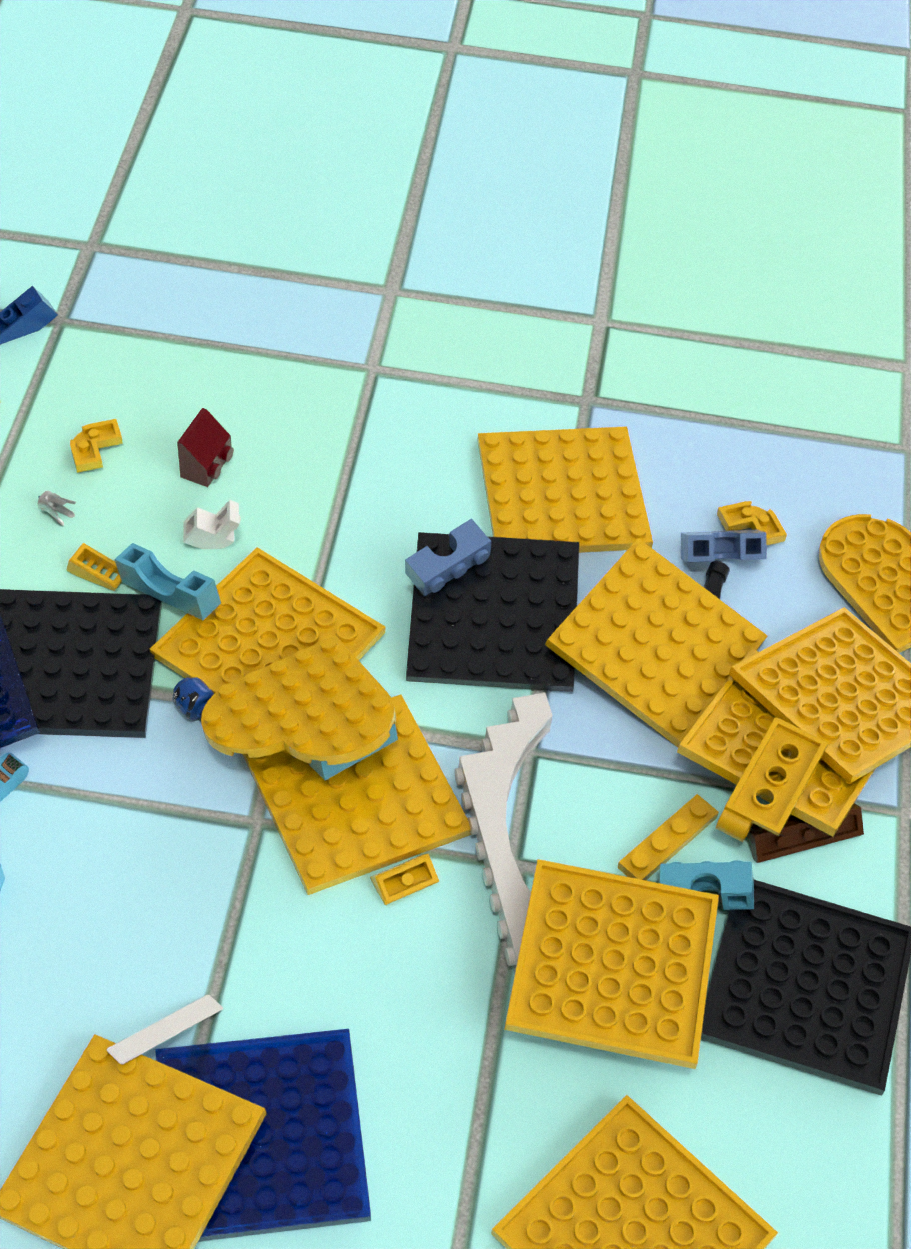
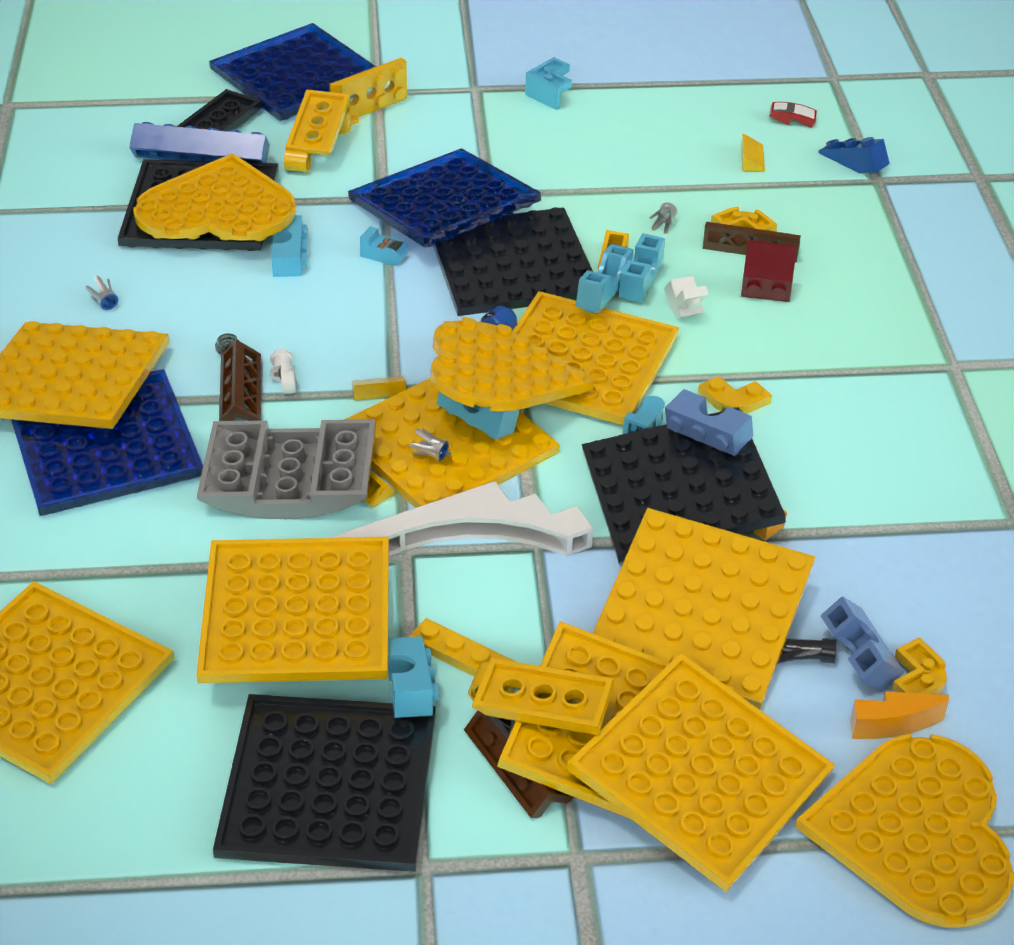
camera: 80 degrees right, 10 degrees down
white sticker [107,995,223,1064] -> none
yellow plate [477,426,653,553] -> none
none -> light grey slope [197,419,376,520]
none -> clear smoke plate [215,333,238,354]
none -> reddish brown fence [219,339,261,421]
none -> white connector [270,349,297,394]
none -> yellow slope [352,376,406,400]
none -> flat silver piece [409,428,451,461]
none -> medium azure arch [619,233,665,302]
none -> medium azure leg [623,396,665,434]
none -> yellow plate [698,376,772,414]
none -> reddish brown fence [702,222,801,263]
none -> light orange slope [850,691,949,739]

